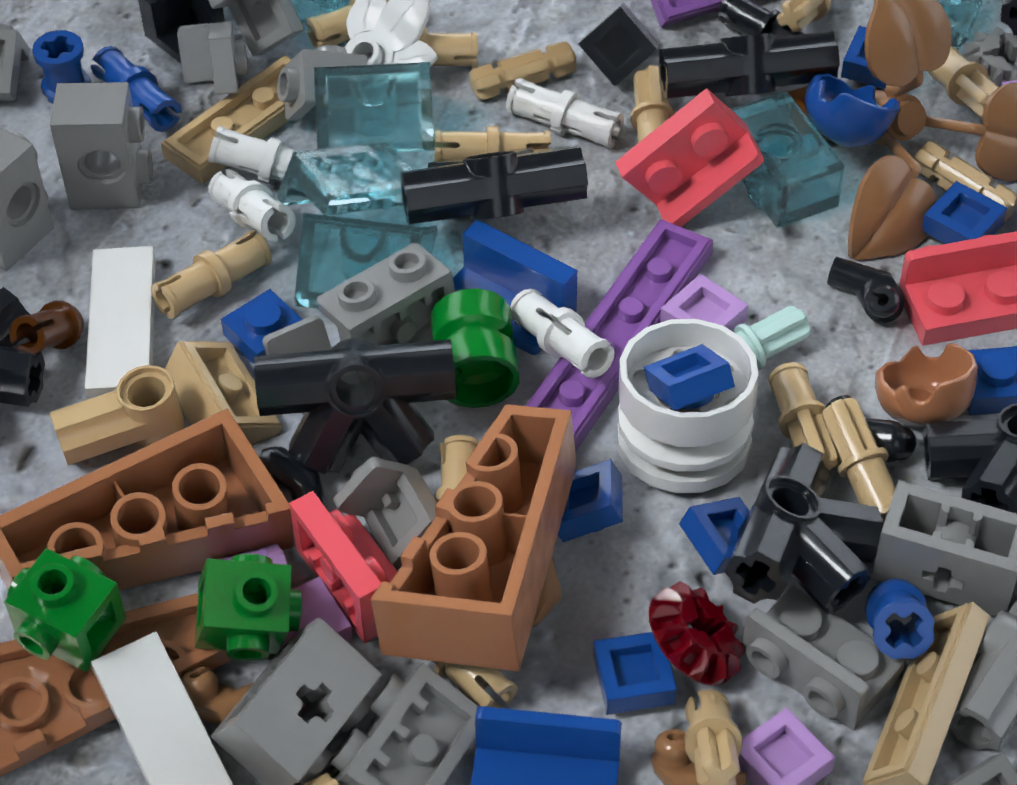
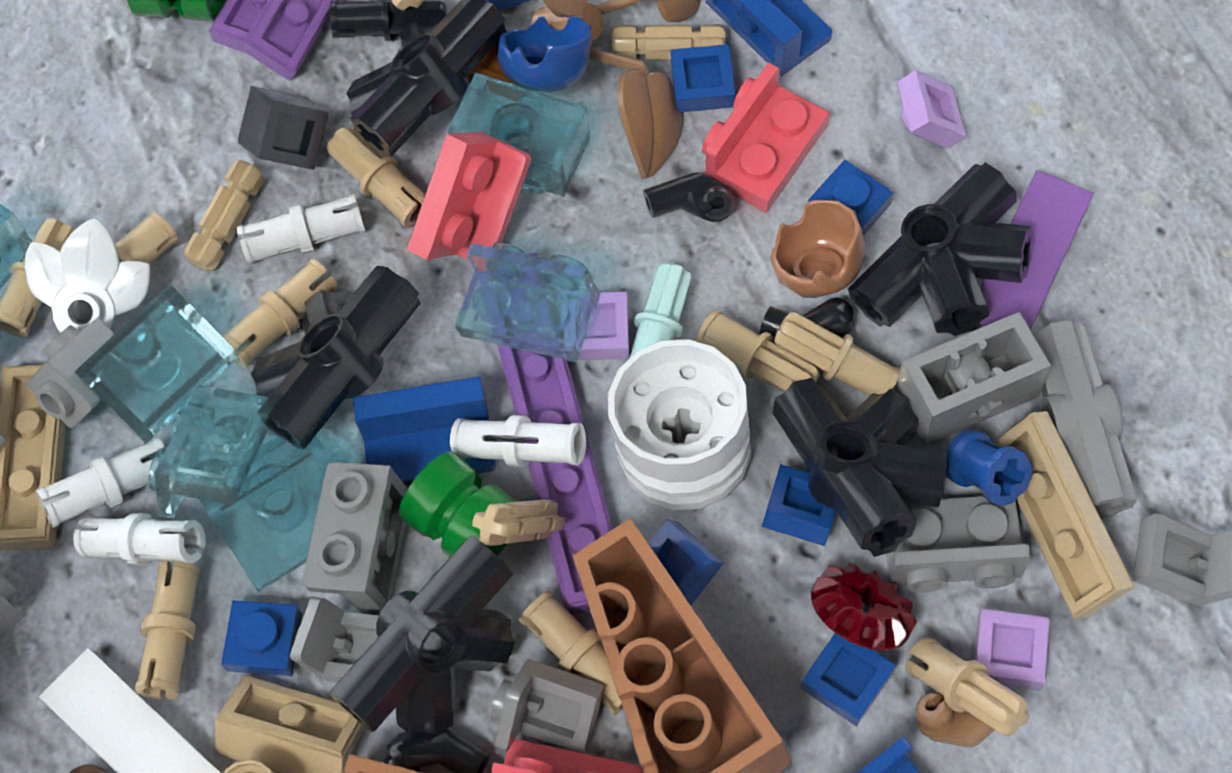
camera: 40 degrees left, 15 degrees up
blue plate [643,344,735,410] -> none
none -> clear light blue bracket [455,243,600,362]
none -> tan axle [472,499,565,546]

